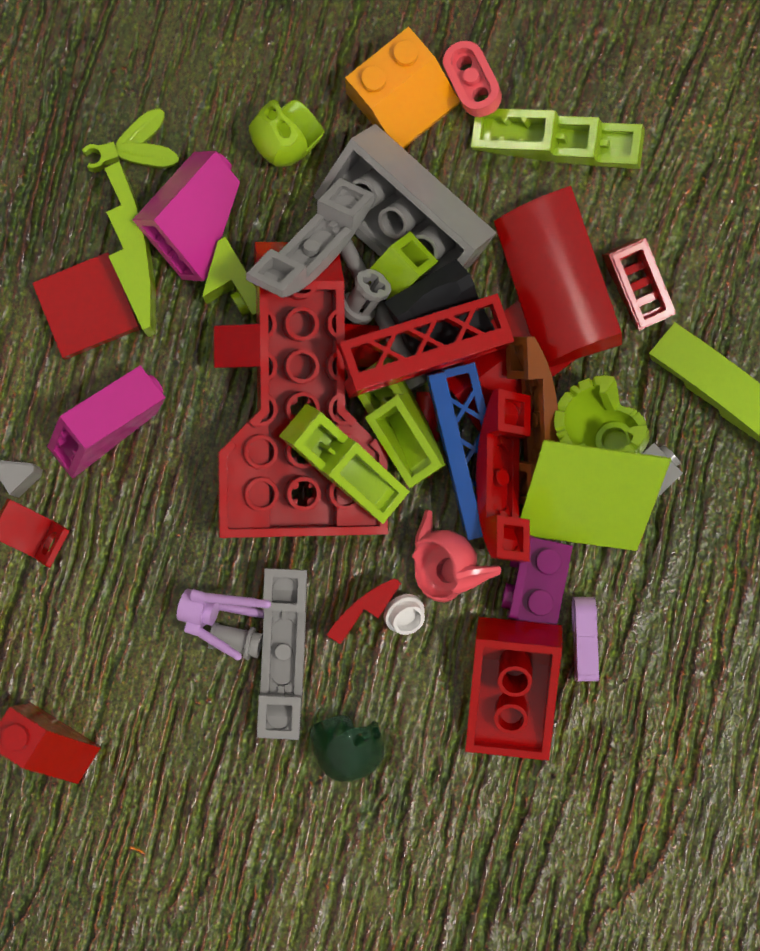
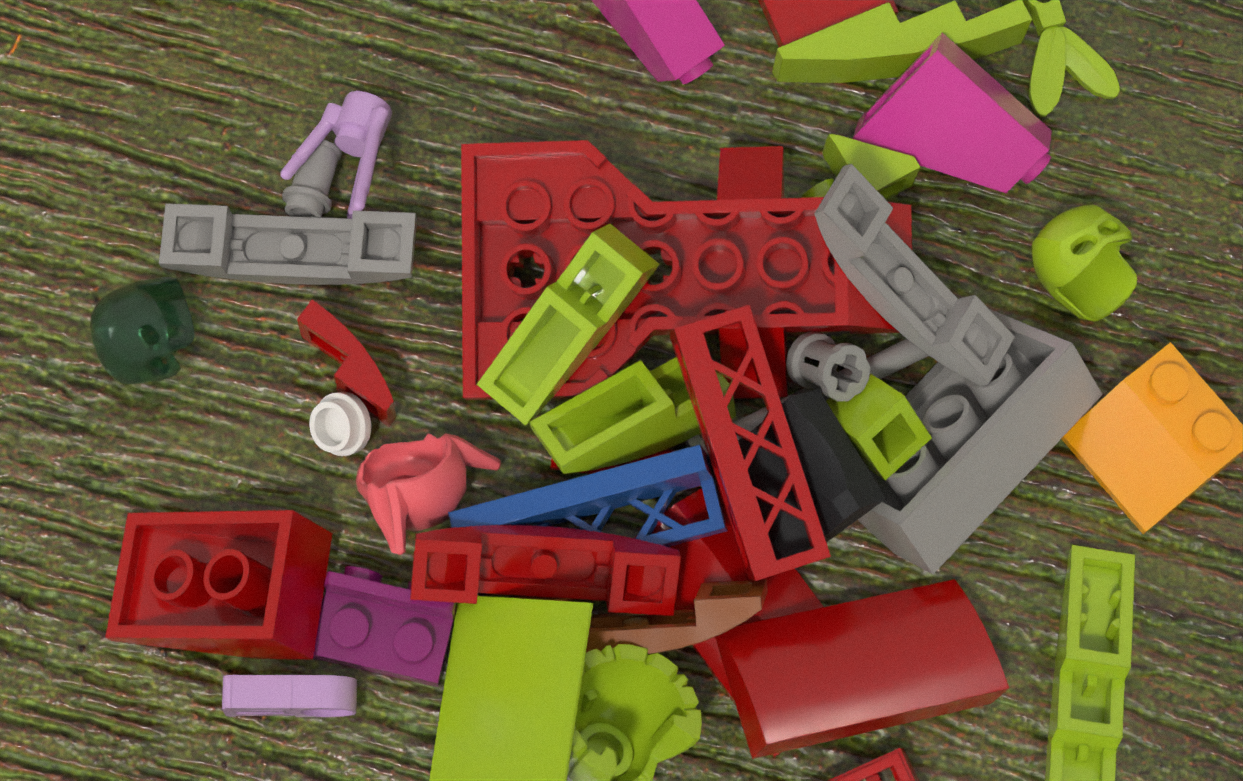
camera: 80 degrees right, 10 degrees down
coral plate [443,41,502,117] -> none

